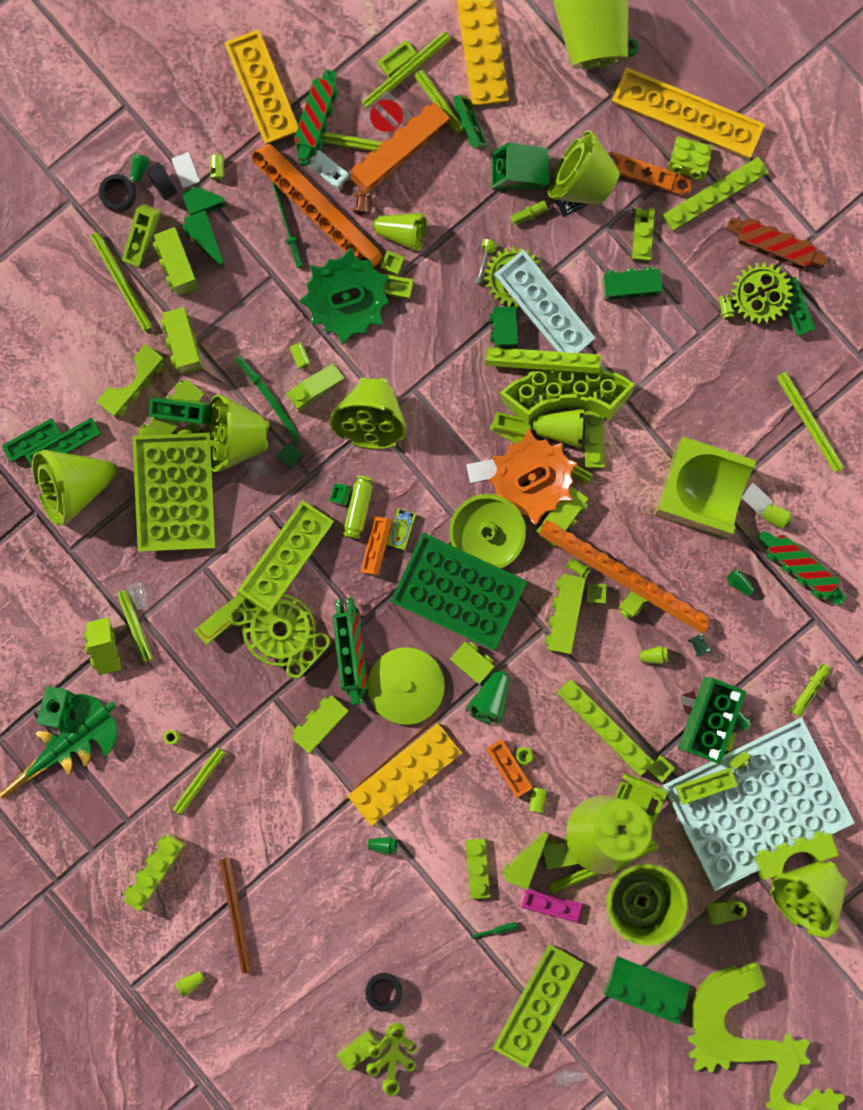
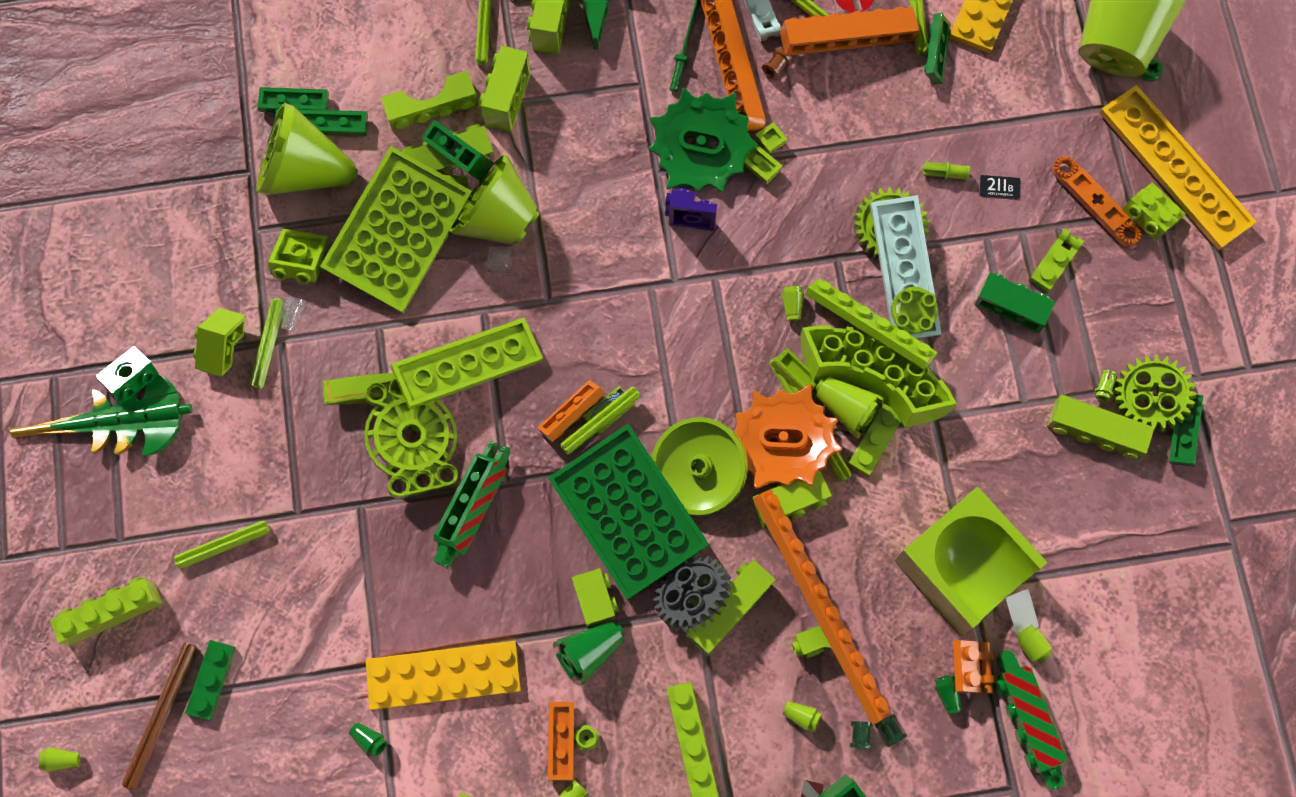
camera: 30 degrees right, 10 degrees down
lime piece [163,730,181,745] -> none
green sword [235,355,299,445] -> none
green plate [277,442,304,469] -> none
lime slope [286,364,344,412] -> none
lime piece [289,342,311,369] -> none
lime brick [292,695,349,754] -> none
green plate [329,483,352,506] -> none
lime cone [330,378,407,449] -> none
lime axle [343,475,374,539] -> none
lime dish [368,647,445,725] -> none
lime cone [373,213,427,251] -> none
white sticker [466,459,497,483] -> none
hinge [475,239,498,285] -> none
green brick [489,306,518,348] -> none
green slope [491,142,550,190] -> none
lime cone [548,130,620,205] -> none
lime pin [566,557,591,578] -> none
lime plate [586,583,607,604] -> none
lime plate [663,157,768,232] -> none
dark orange hinge [726,218,828,271] -> none
lime axle [777,372,844,473] -> none
none -> green plate [185,640,236,721]
none -> lime plate [268,229,329,284]
none -> lime axle [561,387,640,455]
none -> dark grey gear [653,555,732,632]
none -> dark purple plate [665,188,718,231]
none -> lime cone [781,286,804,321]
none -> clear green bush [875,714,907,747]
none -> lime dish [891,287,938,334]
none -> orange plate [953,640,995,694]
none -> lime brick [1047,394,1155,460]

